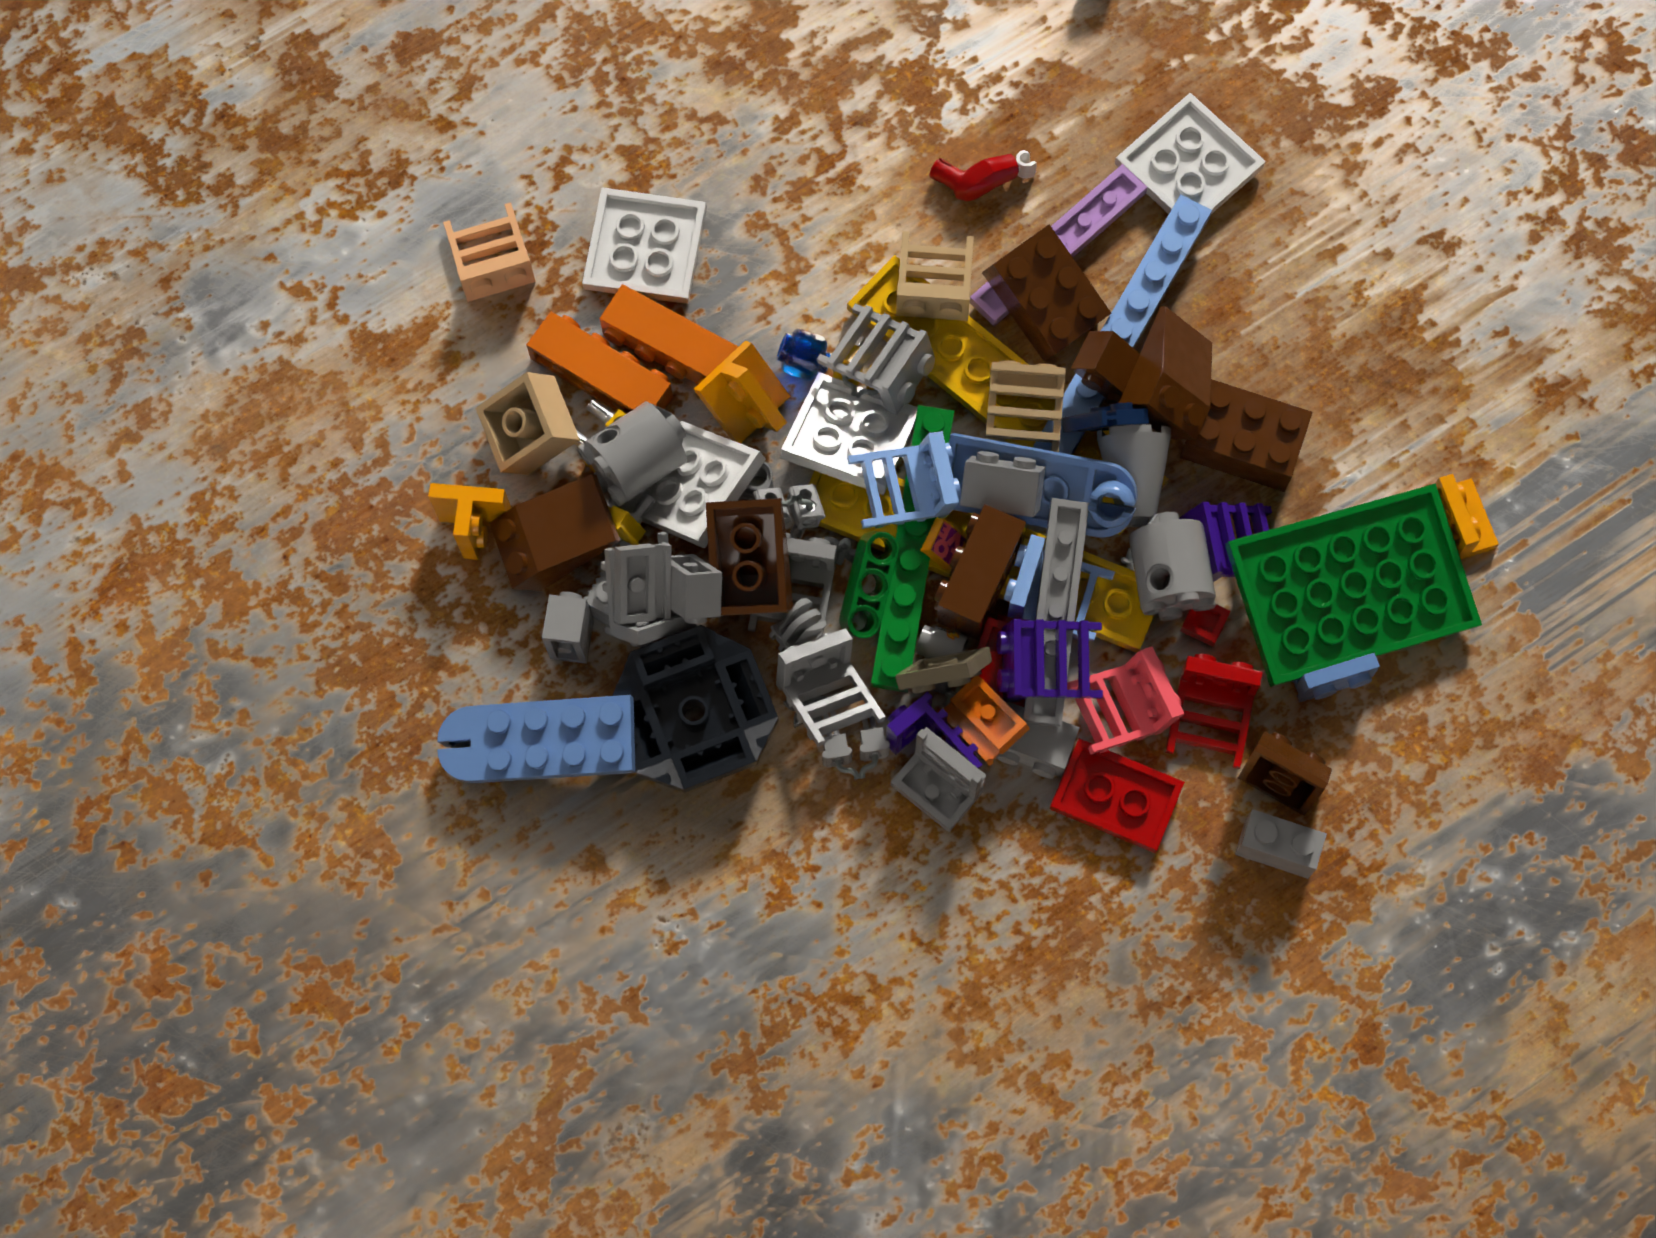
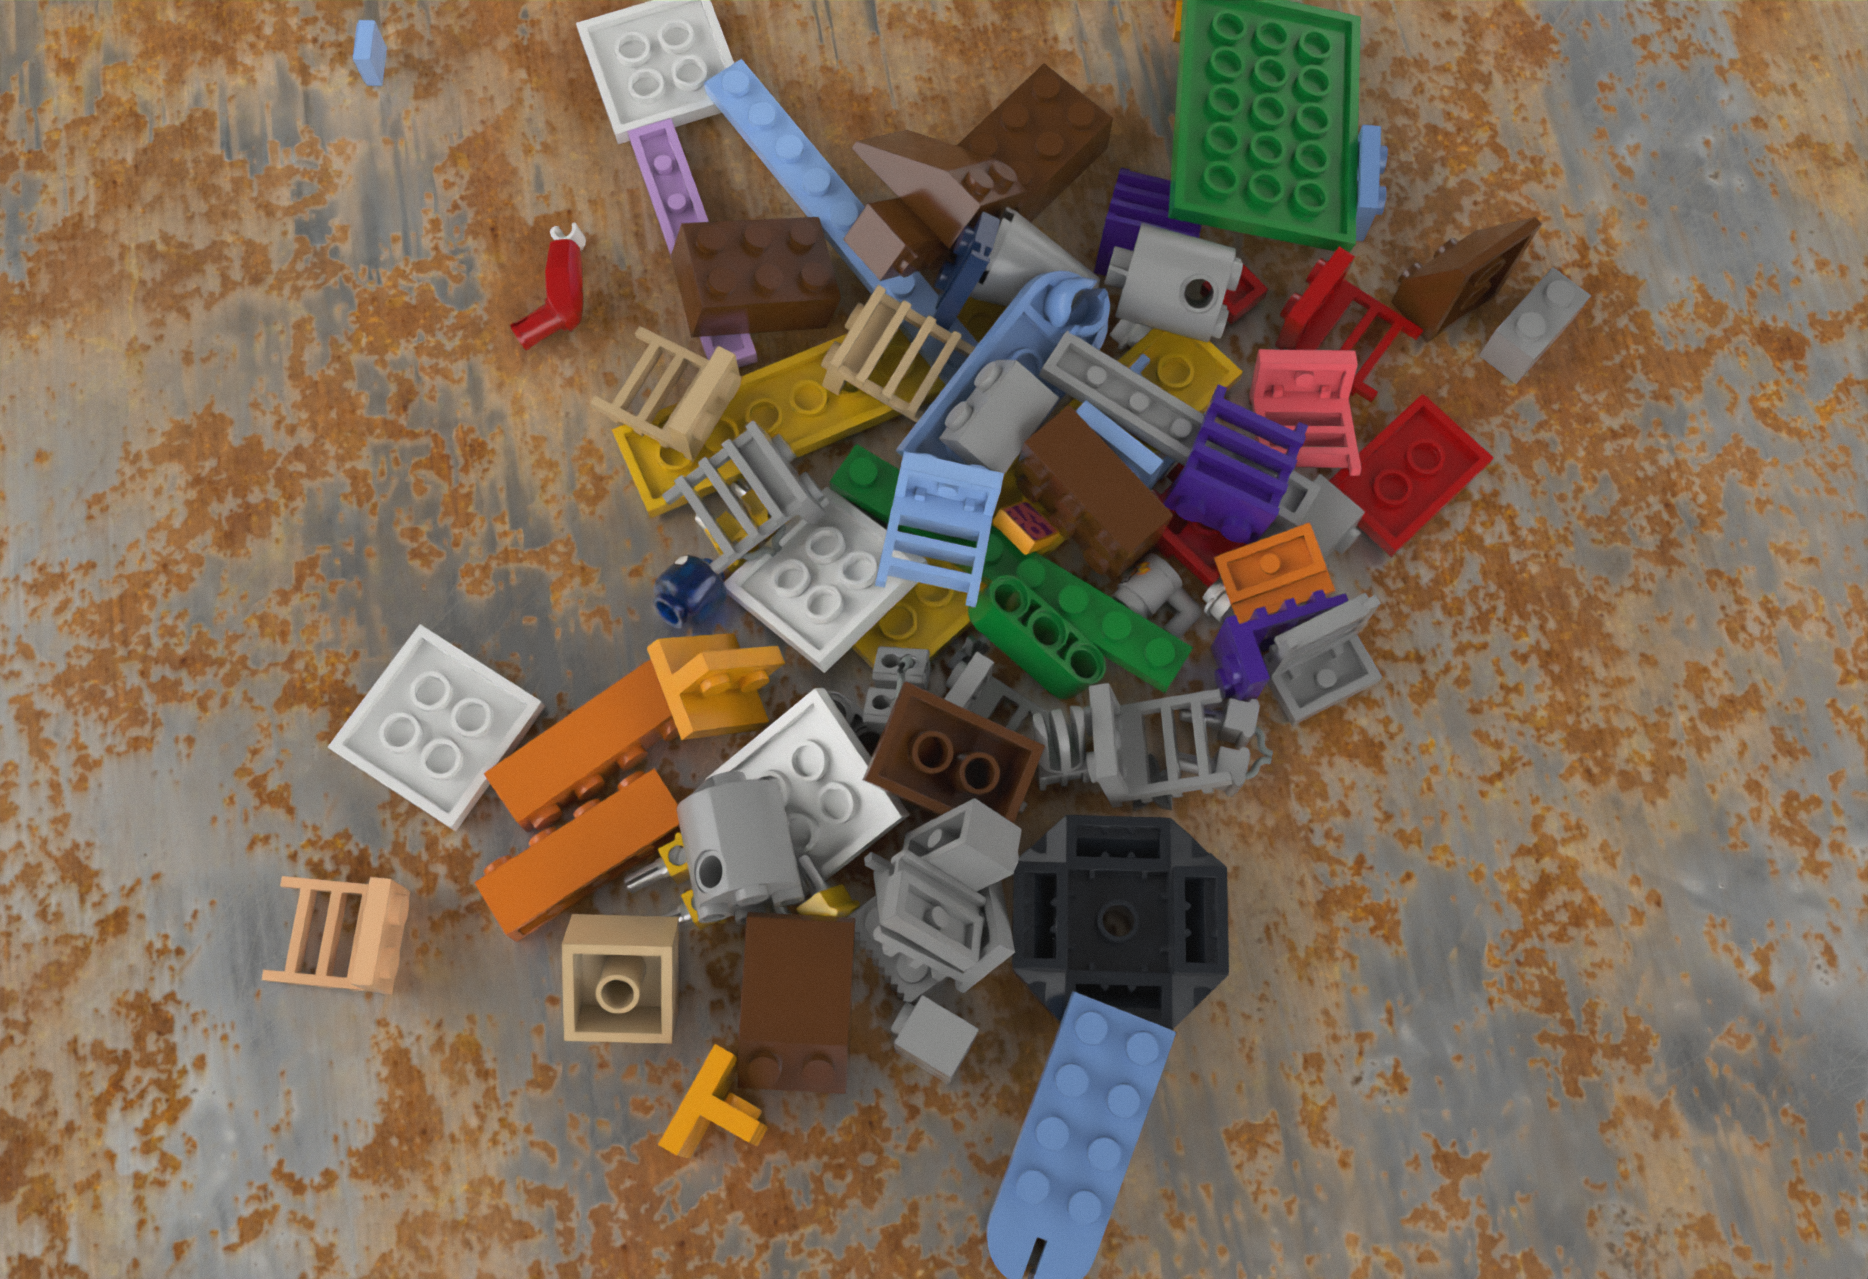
camera: 70 degrees left, 0 degrees up
dark tan plate [895,647,992,694] -> none

